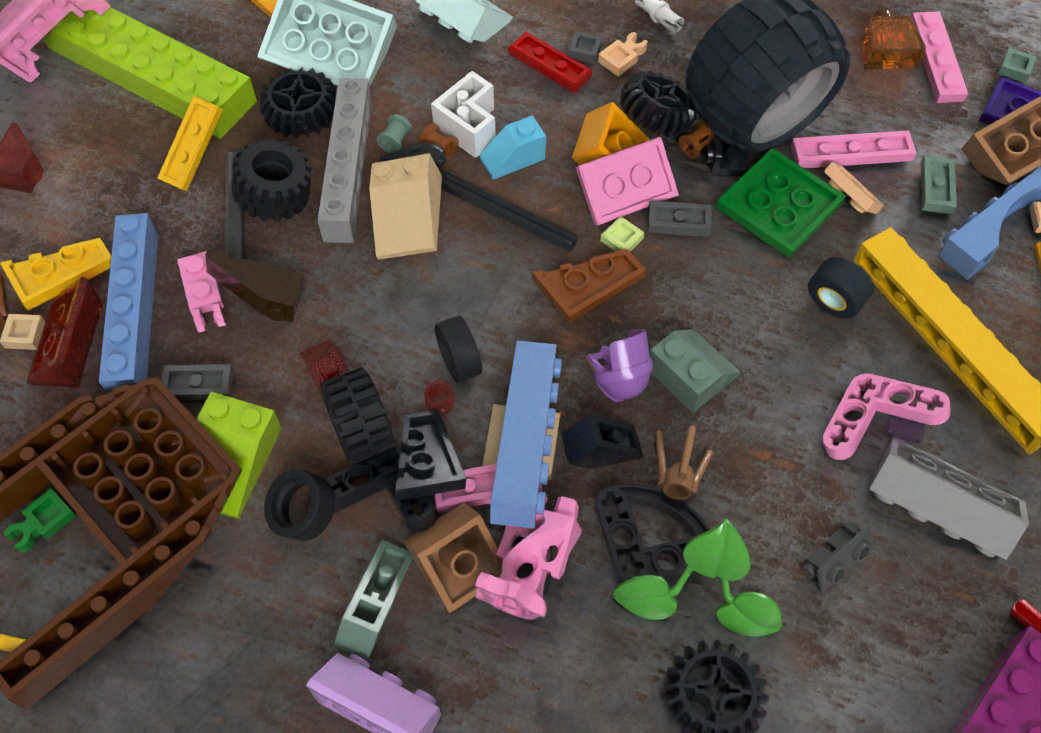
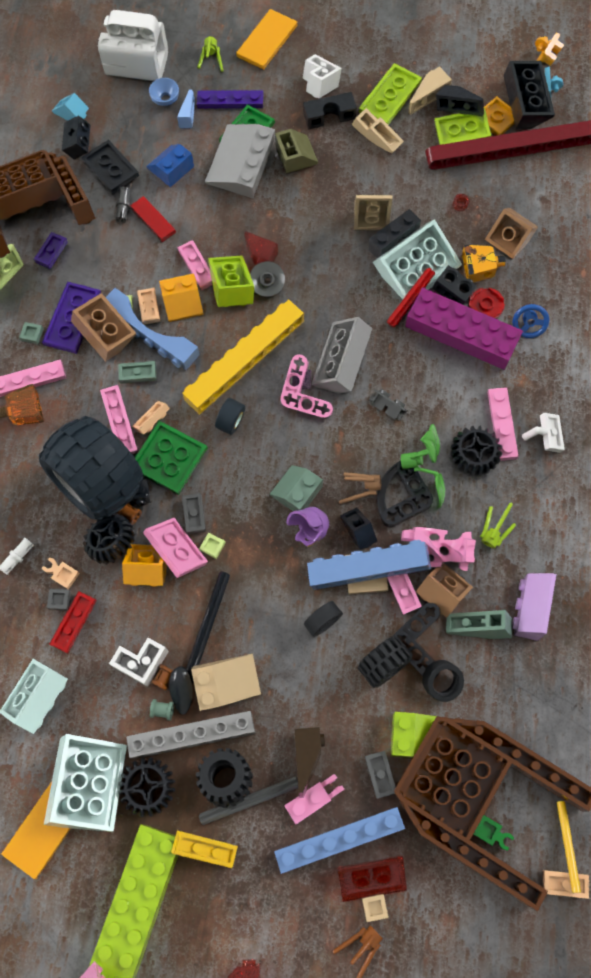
camera: 100 degrees left, 10 degrees up
yellow wing [0,238,112,311] -> none
clear red slope [299,340,349,404] -> none
black wing [395,409,466,501] -> none
clear red bush [424,381,455,415] -> none
medium azure slope [479,115,546,180] -> none
dark orange wing [532,249,647,323] -> none
none -> lime plant [480,503,516,549]

